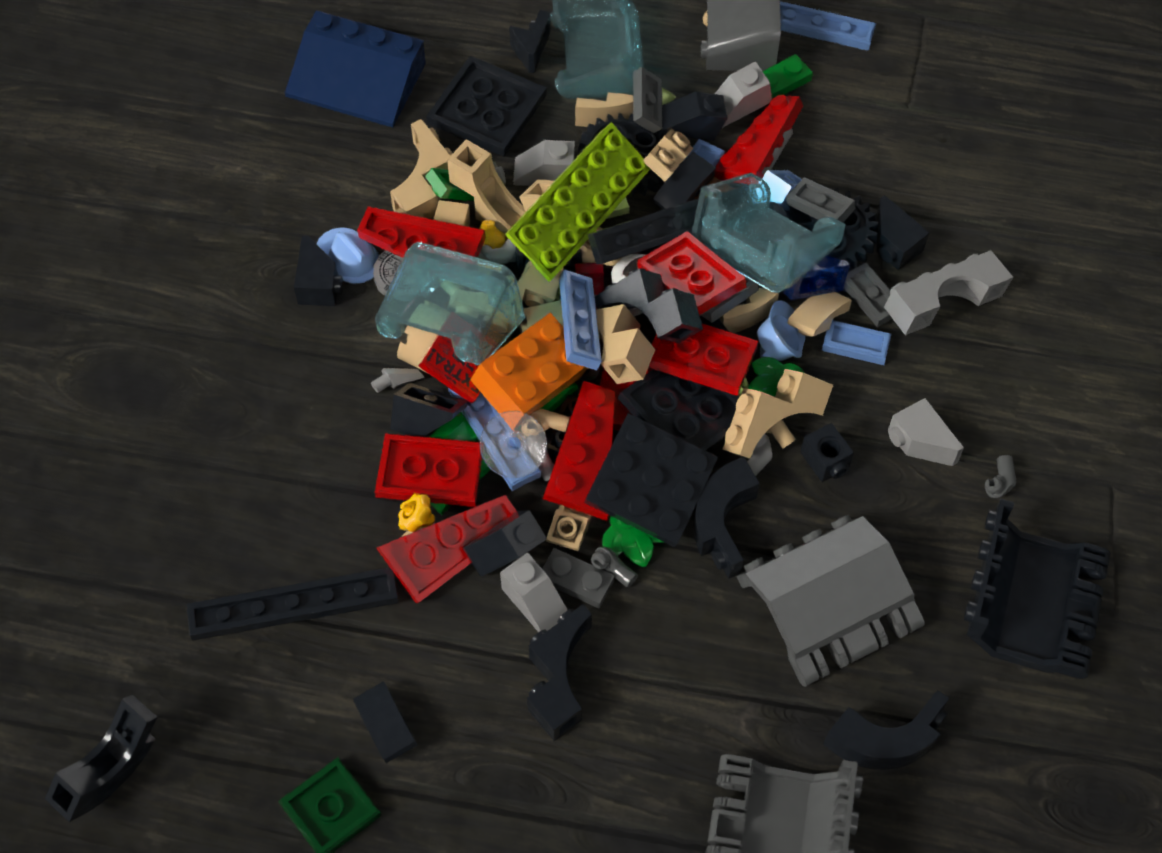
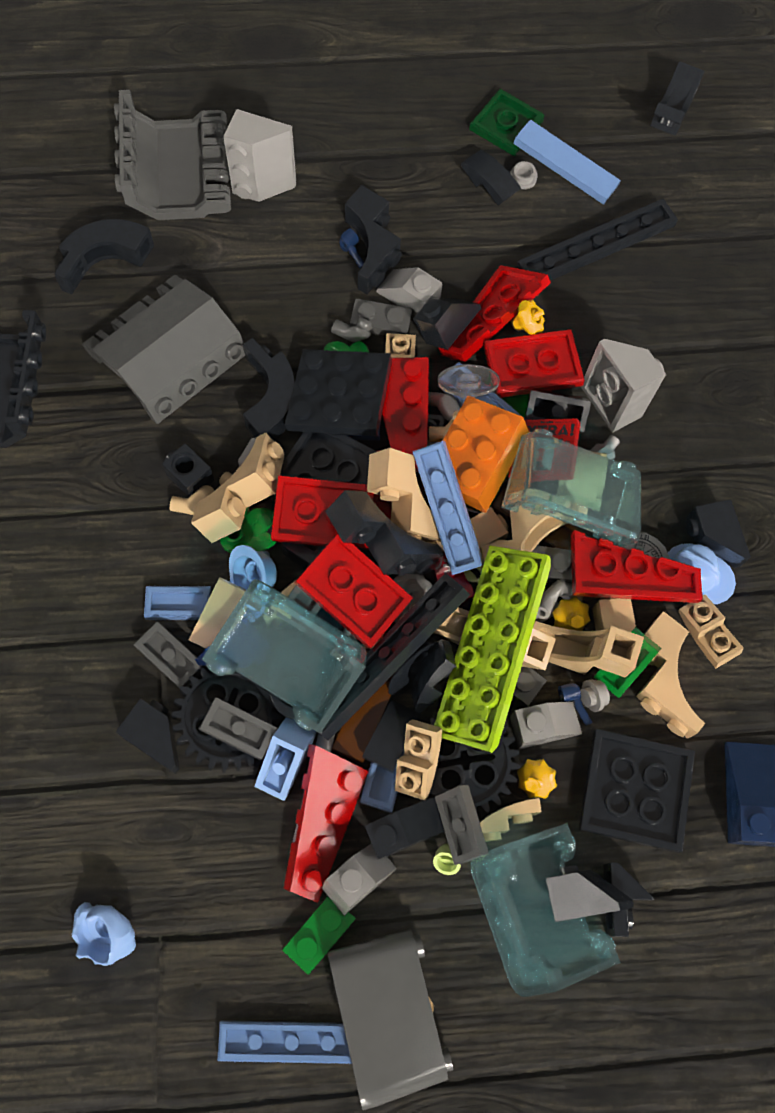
camera: 160 degrees right, 10 degrees up
light grey arch [884,250,1013,335] -> none
light grey slope [888,398,964,466] -> none
dark grey arm [985,455,1017,498] -> none
none -> light blue hair [72,902,136,966]
none -> tan arm [170,485,215,515]
none -> light grey slope [223,109,296,202]
none -> dark blue hand [339,228,364,269]
none -> black slope [411,639,456,714]
none -> light grey plate [510,161,538,189]
none -> medium blue tile [513,120,621,205]
none -> yellow piece [517,759,557,798]
none -> slope [546,865,634,922]
none -> dark blue hand [558,683,592,726]
none -> light grey slope [581,339,666,433]
none -> tan slope [679,594,744,669]

